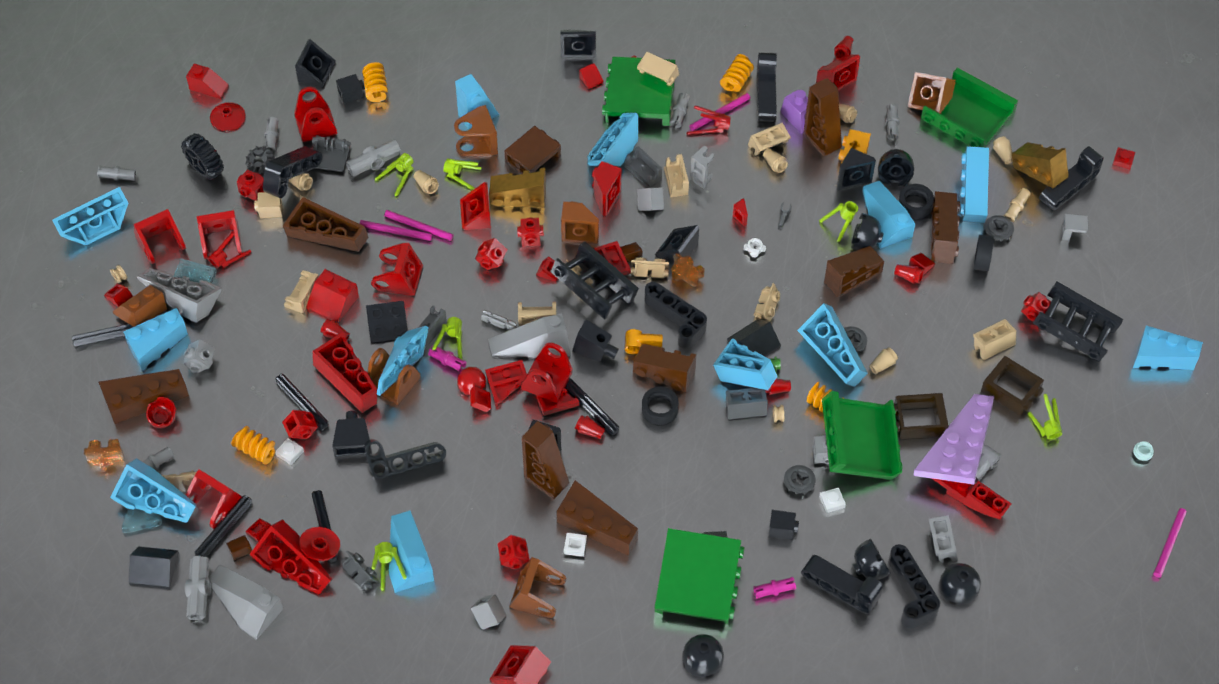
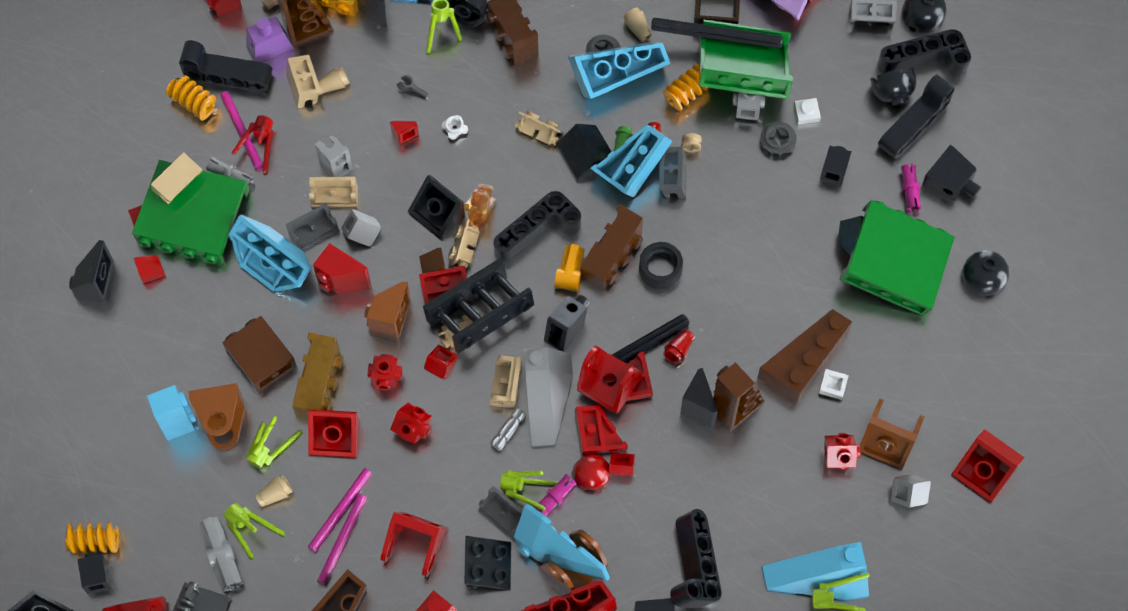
camera: 80 degrees left, 10 degrees up
none -> black axle [651,17,783,49]
none -> black torso [922,144,982,200]

